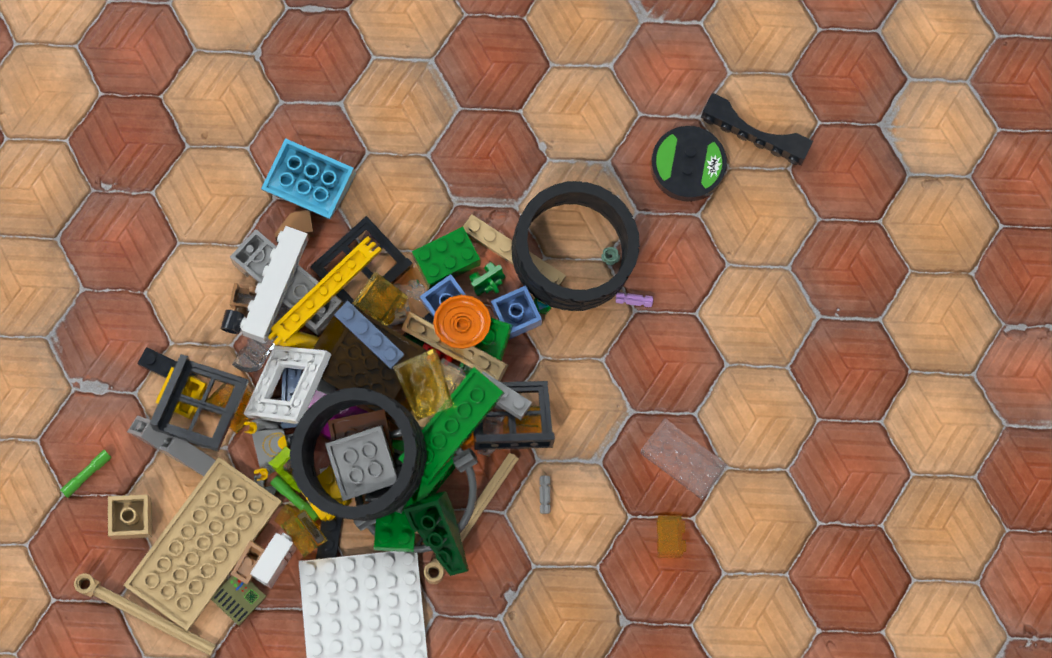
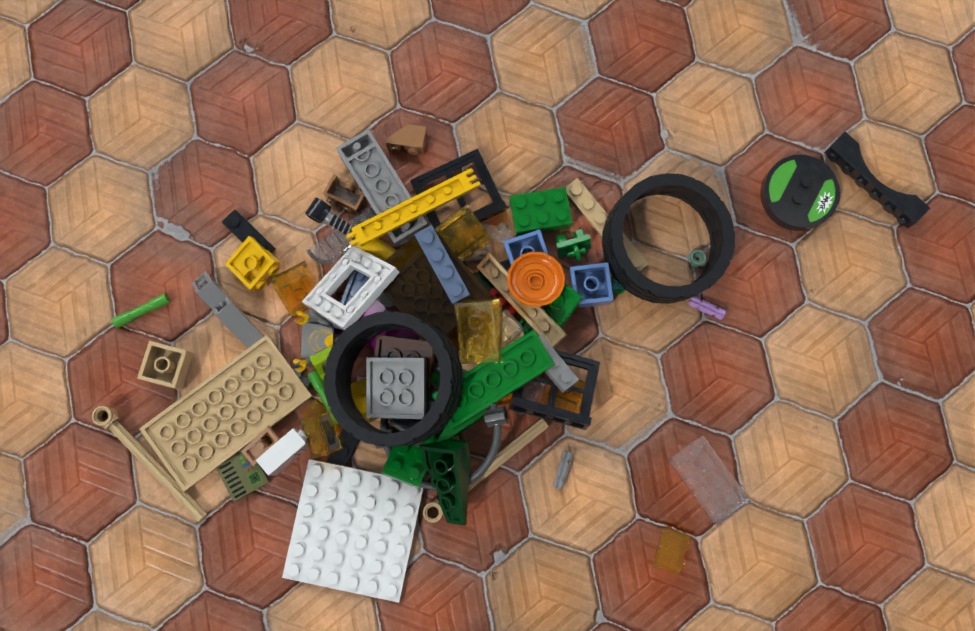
camera: 20 degrees right, 5 degrees up
black window [150,354,249,452] -> none
white brick [240,226,308,343] -> none
medium azure slope [261,138,356,219] -> none

